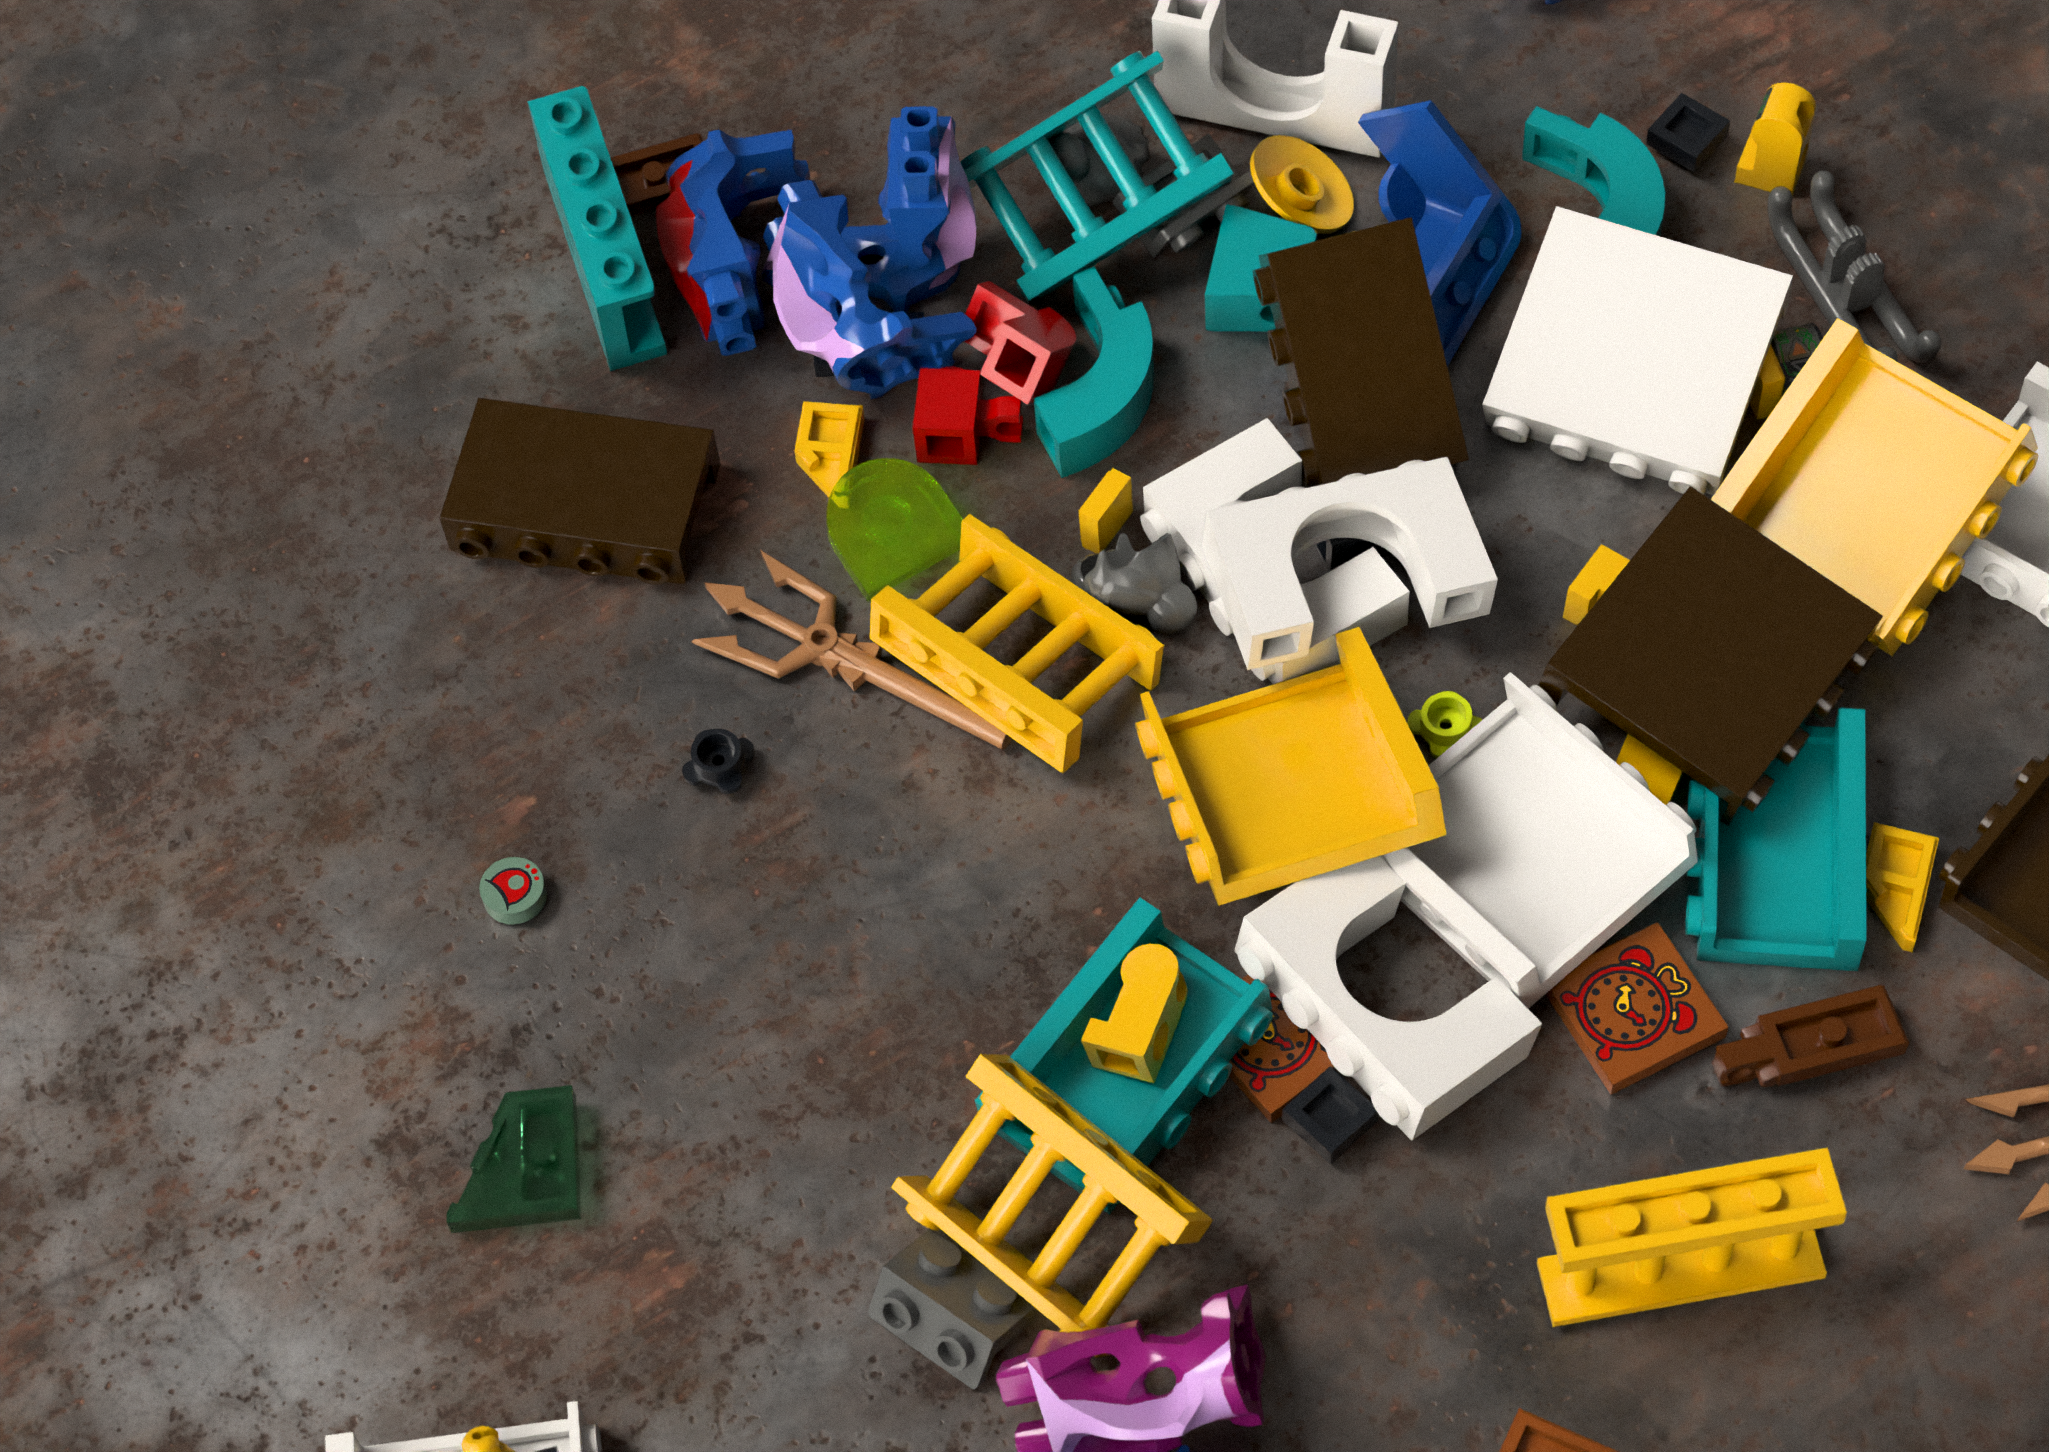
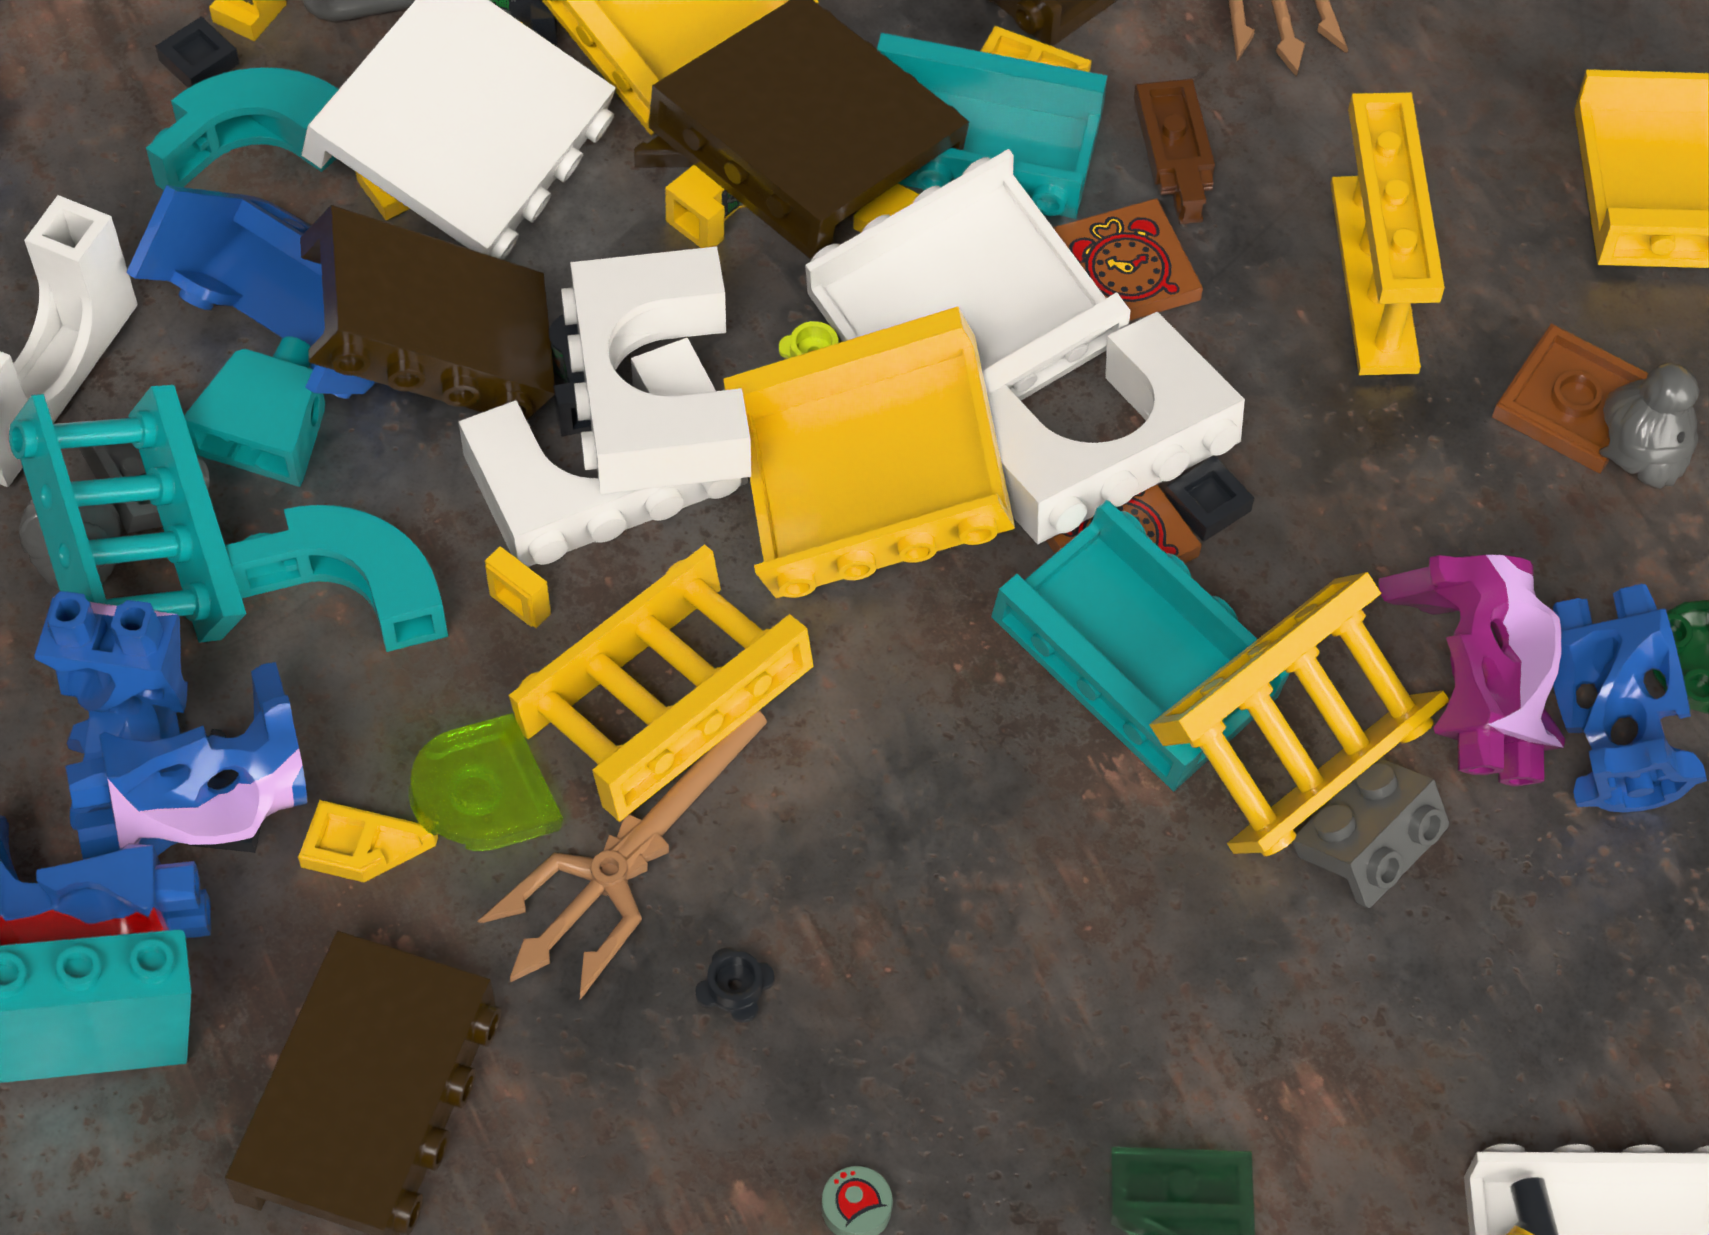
camera: 90 degrees left, 0 degrees up
red brick [912,366,1024,465] -> none
red brick [964,281,1076,405] -> none
dark grey piece [1071,533,1197,634] -> none
yellow leg [1081,944,1188,1084] -> none
yellow dish [1250,135,1354,234] -> none

